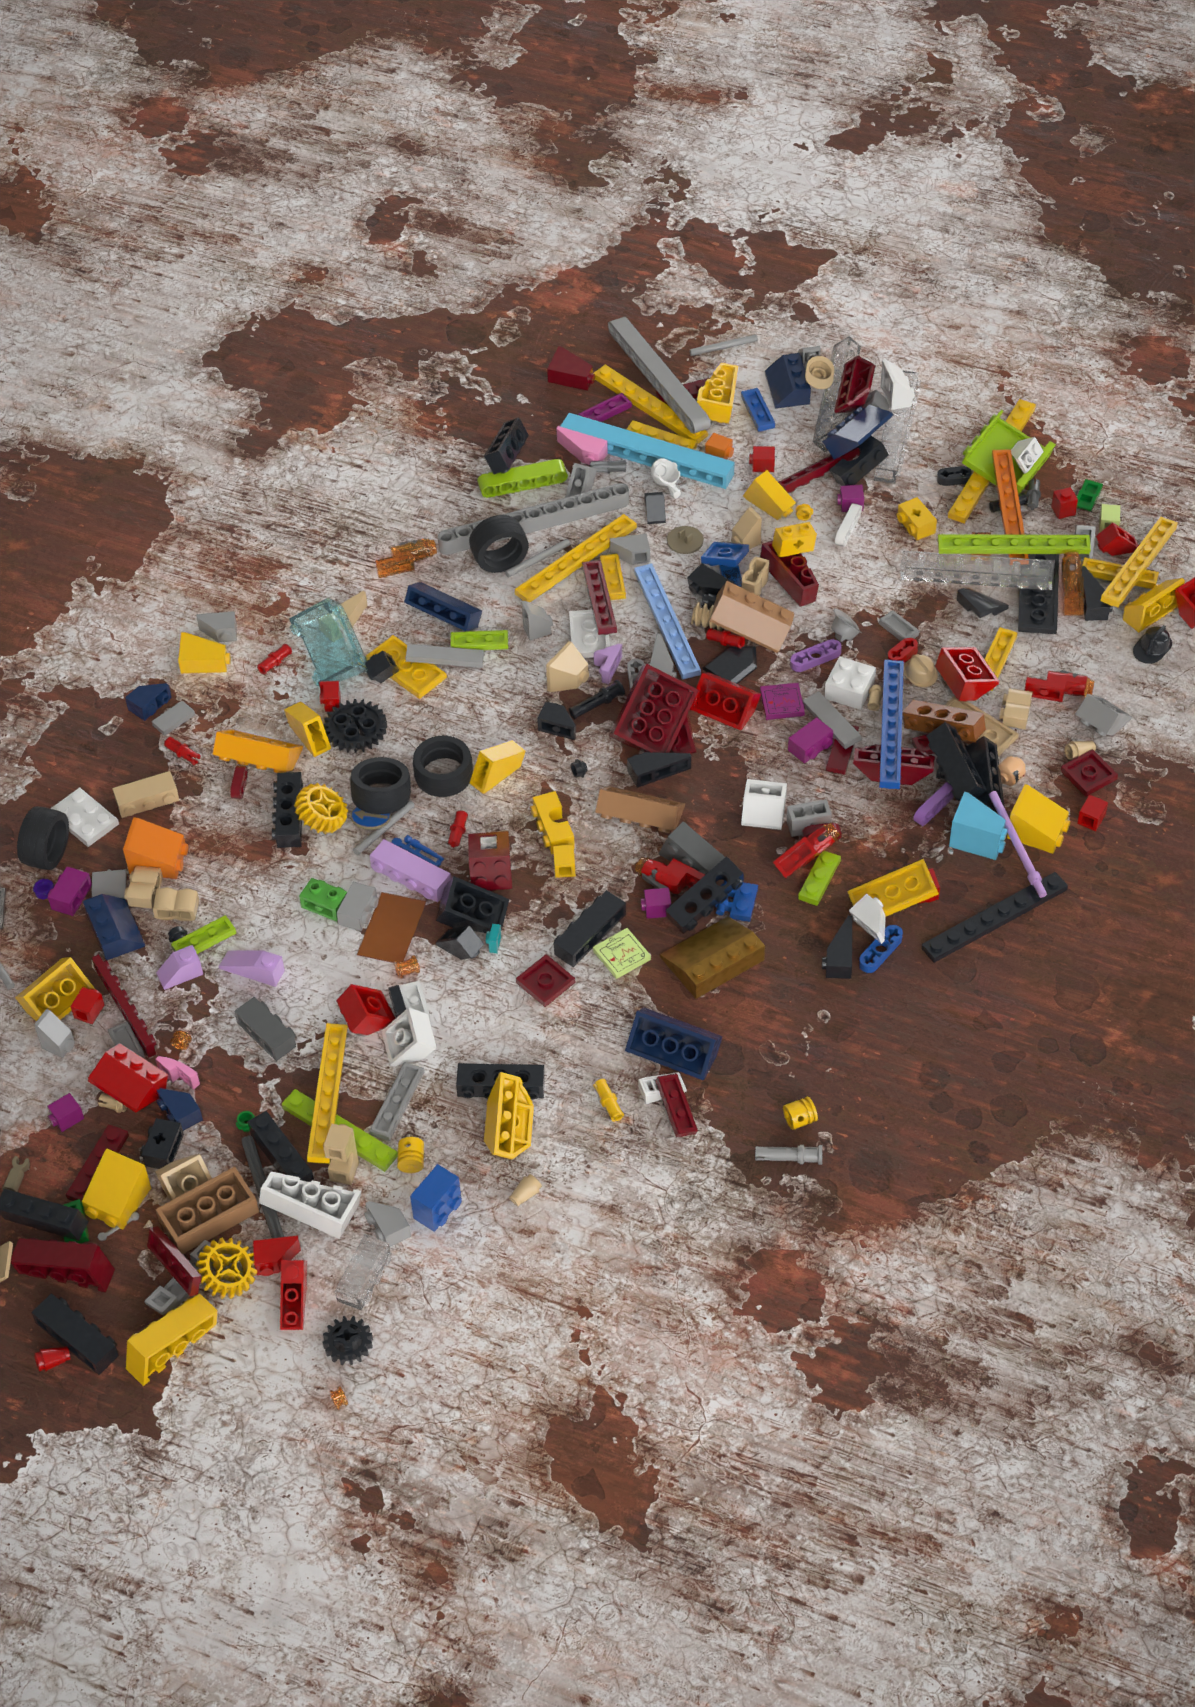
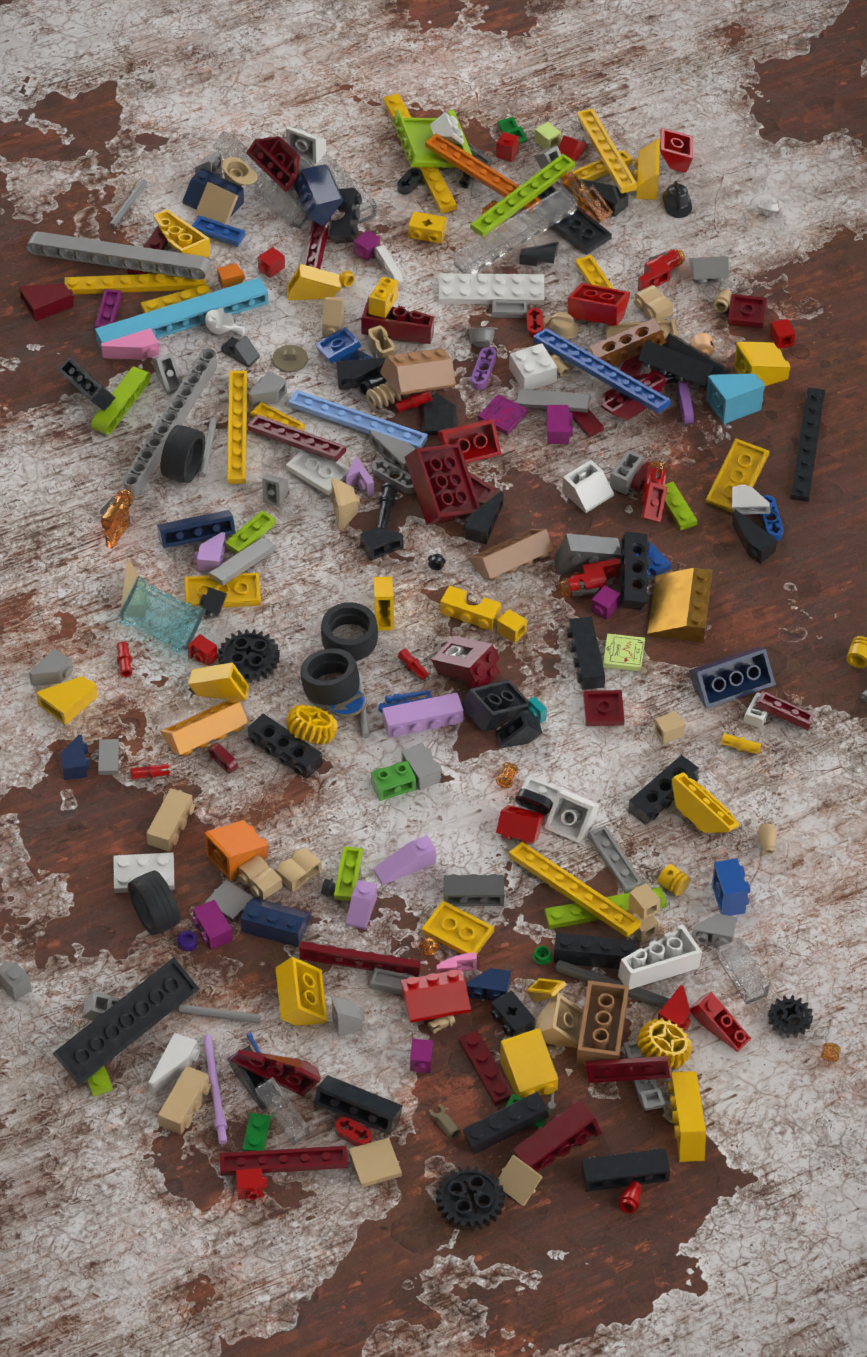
camera: 50 degrees left, 0 degrees up
red brick [70,987,105,1025] -> none
dark orange sticker [357,892,427,965] -> none
dark grey axle [590,459,626,474] -> none
lavender bar [989,791,1047,898] -> none
none -> lavender slope [194,532,226,572]
none -> tan tile [195,182,238,225]
none -> yellow plate [421,900,494,955]
none -> white plate [439,273,544,305]
none -> yellow slope [526,978,566,1002]
none -> tan brick [654,711,686,744]

